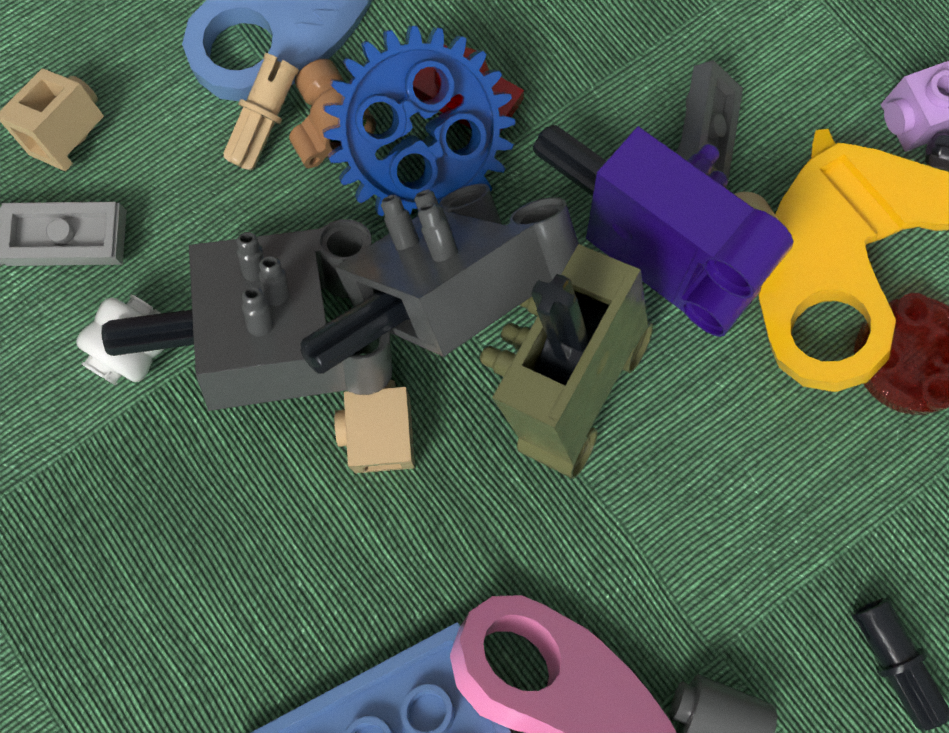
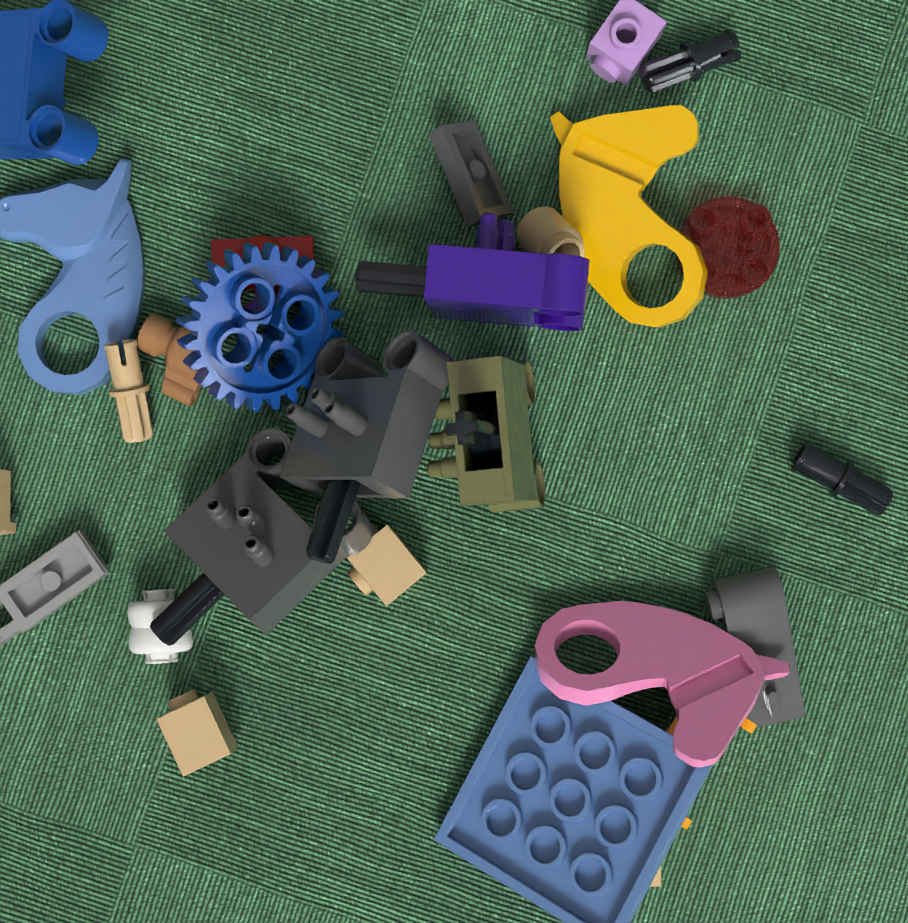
camera: 30 degrees left, 10 degrees up
none -> tan brick [156,689,238,777]

